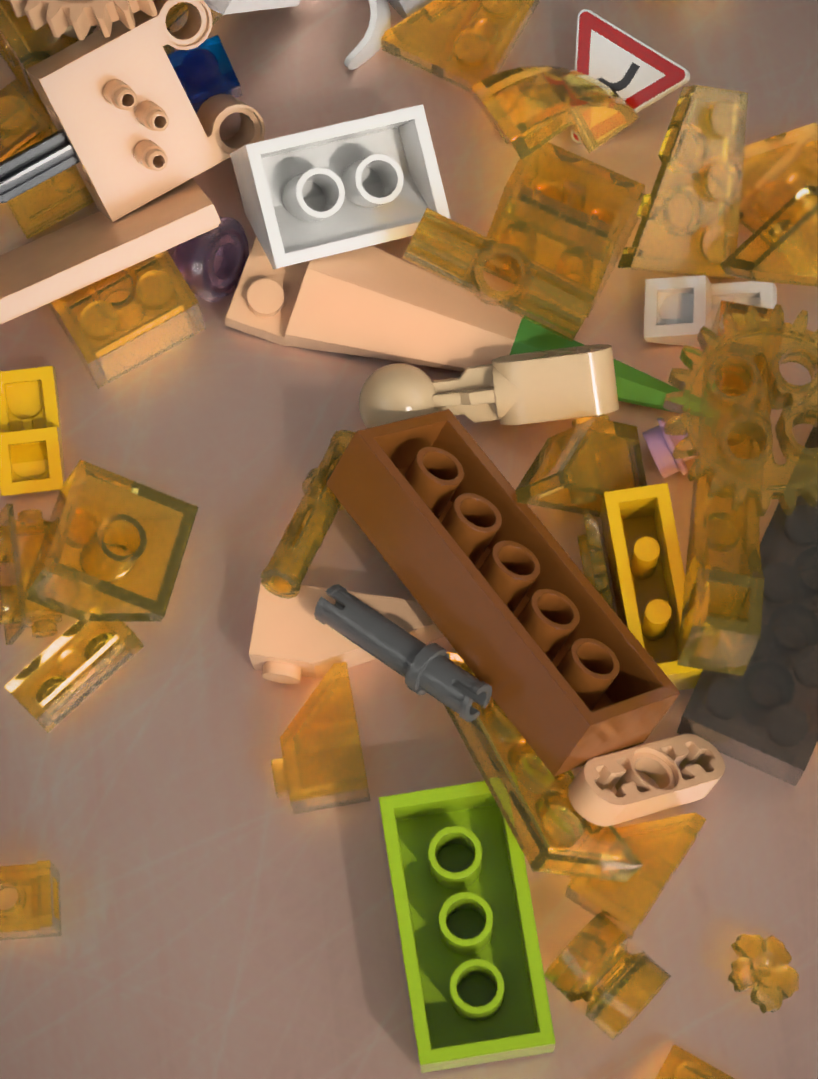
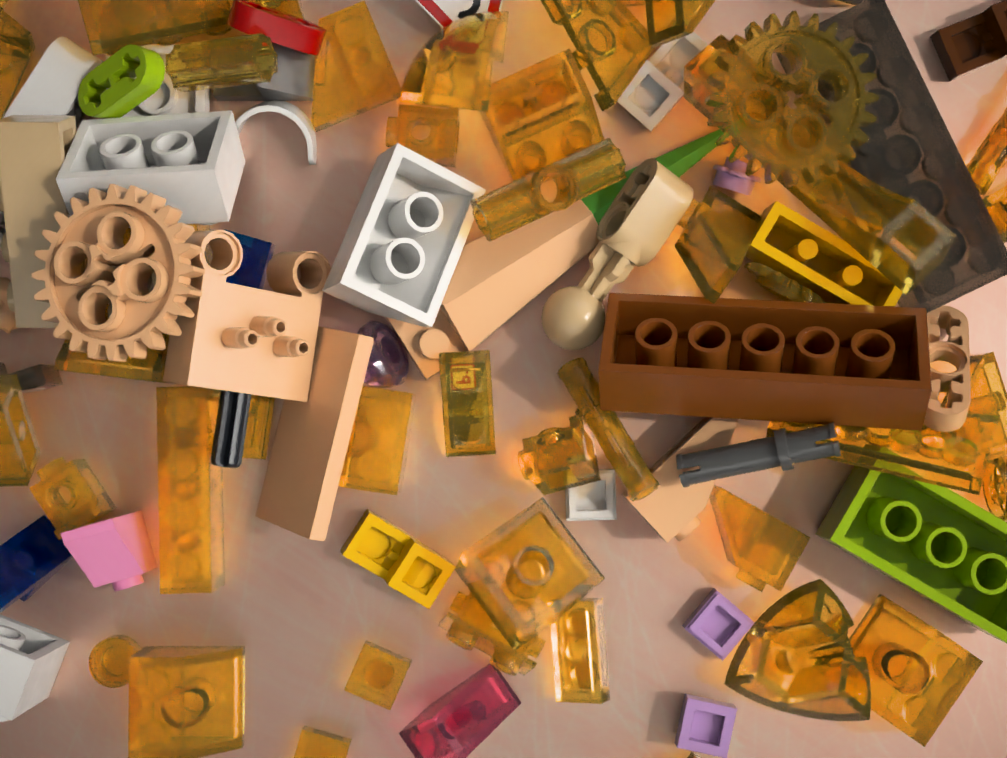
camera: 55 degrees left, 15 degrees up
none -> clear yellow brick [385,104,460,168]
none -> clear yellow slope [439,350,496,457]
none -> clear yellow brick [518,414,601,495]
none -> white tile [565,469,617,521]
none -> lavender plate [674,694,737,758]
none -> lavender tile [682,588,755,661]
none -> clear yellow brick [724,579,871,721]
none -> clear yellow slope [824,594,983,747]

